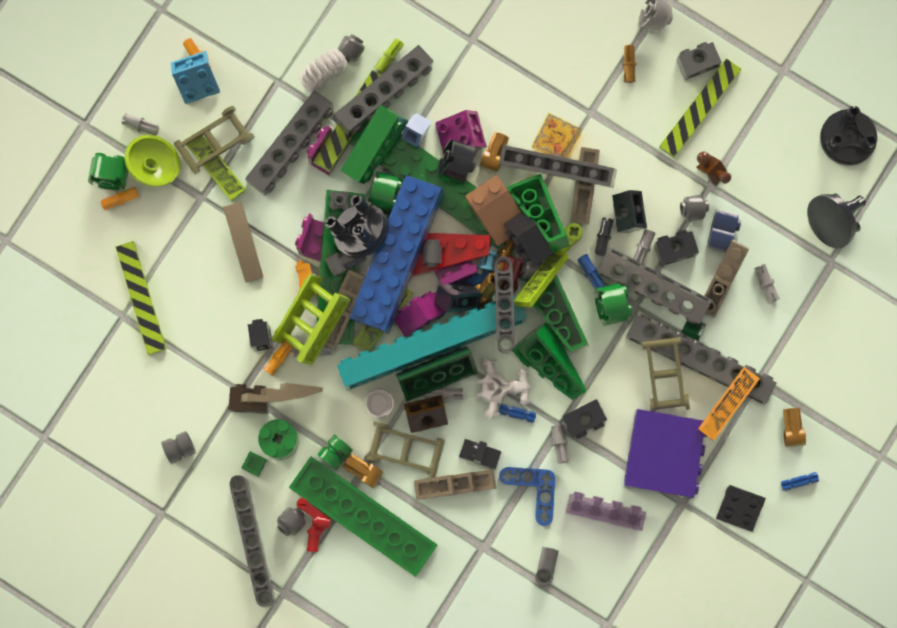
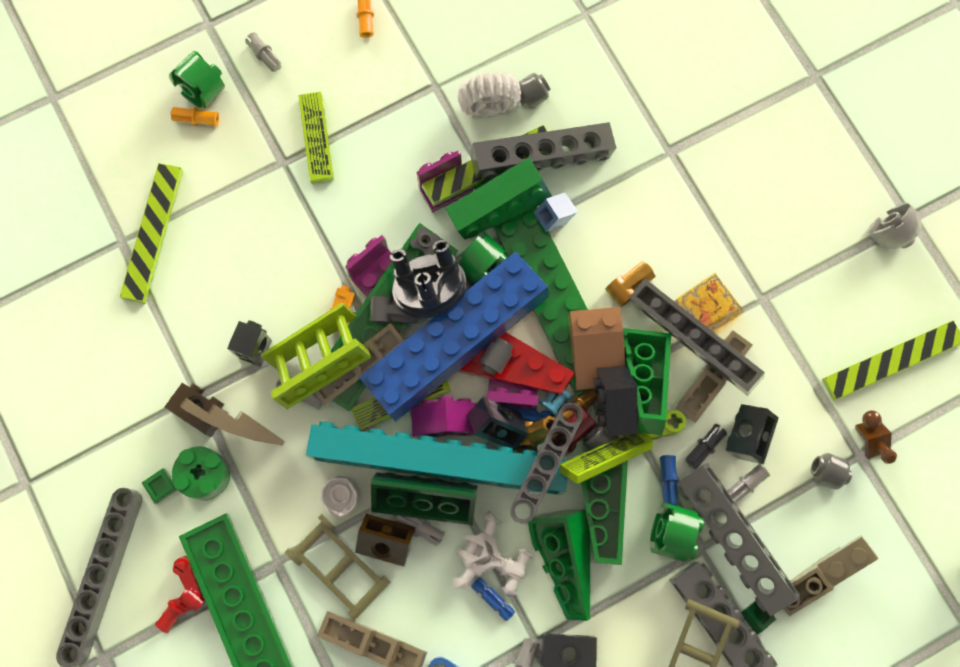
camera: 25 degrees right, 5 degrees down
lime dish [124,135,181,187] -> none
dark grey wheel [161,431,196,465] -> none
dark azure bracket [171,51,220,104] -> none
olive piece [173,106,255,175] -> none
dark tan slope [223,201,264,283] -> none
dark grey brick [245,90,334,196] -> none
light orange axle [263,341,293,376] -> none
dark grey head [277,507,306,536] -> none
green wheel [317,434,353,471] -> none
pearl gold piece [343,453,384,488] -> none
lime axle [374,38,404,74] -> none
magenta bracket [435,110,487,155] -> none
black brick [438,139,477,184] -> none
black bracket [459,439,502,470] -> none
pearl gold axle [622,45,637,83] -> none
black brick [654,230,699,266] -> none
dark grey brick [676,42,722,81] -> none
dark blue brick [706,209,741,253] -> none
light grey pin [754,264,780,304] -> none

